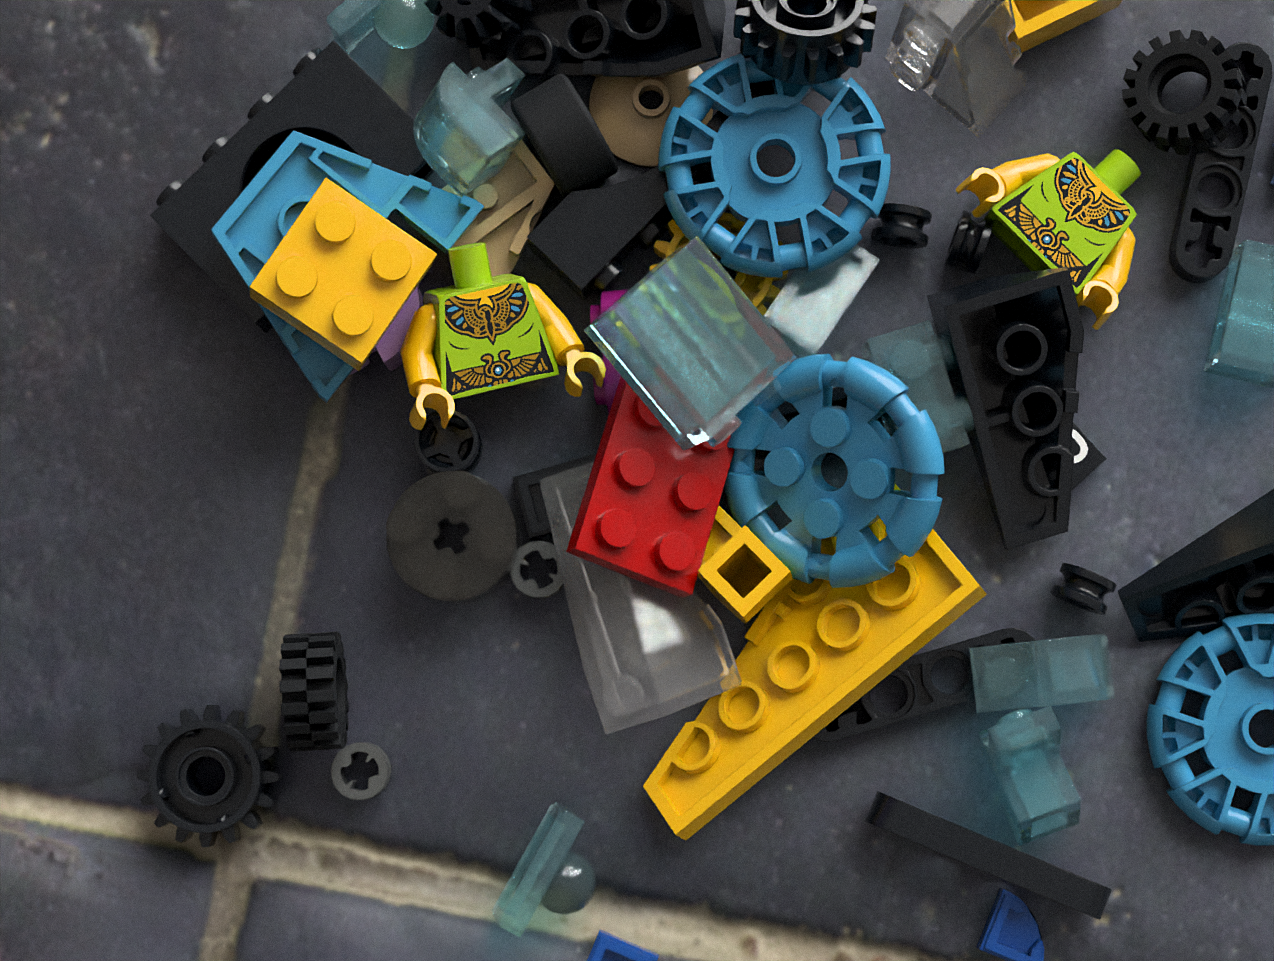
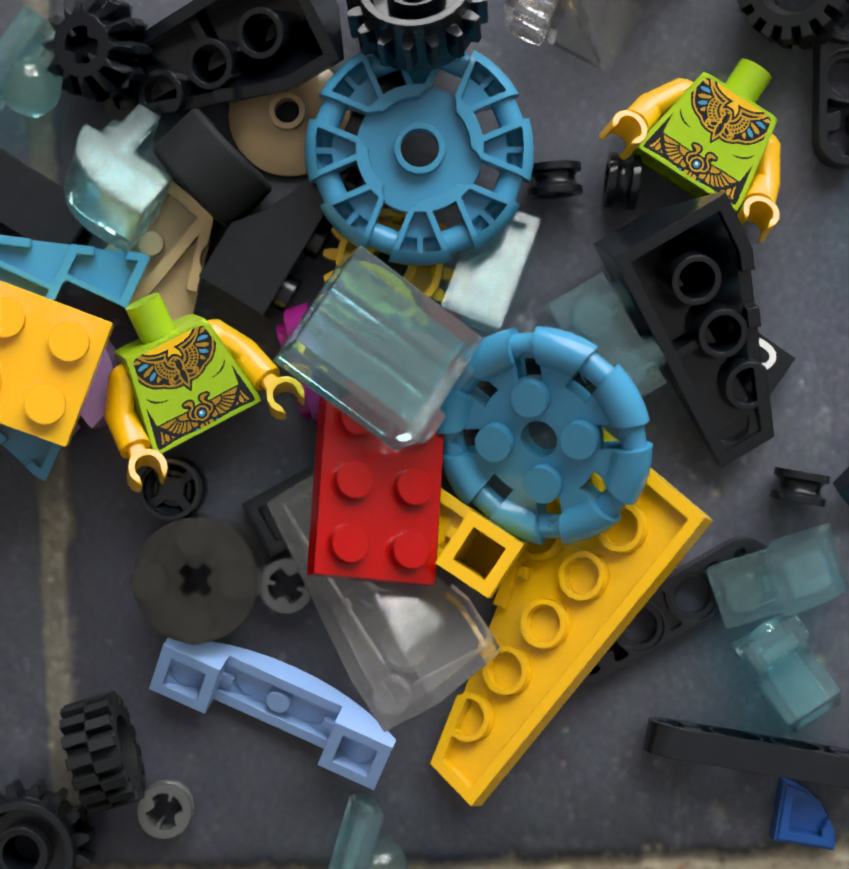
camera: 20 degrees left, 5 degrees up
none -> light blue slope [149,637,396,790]

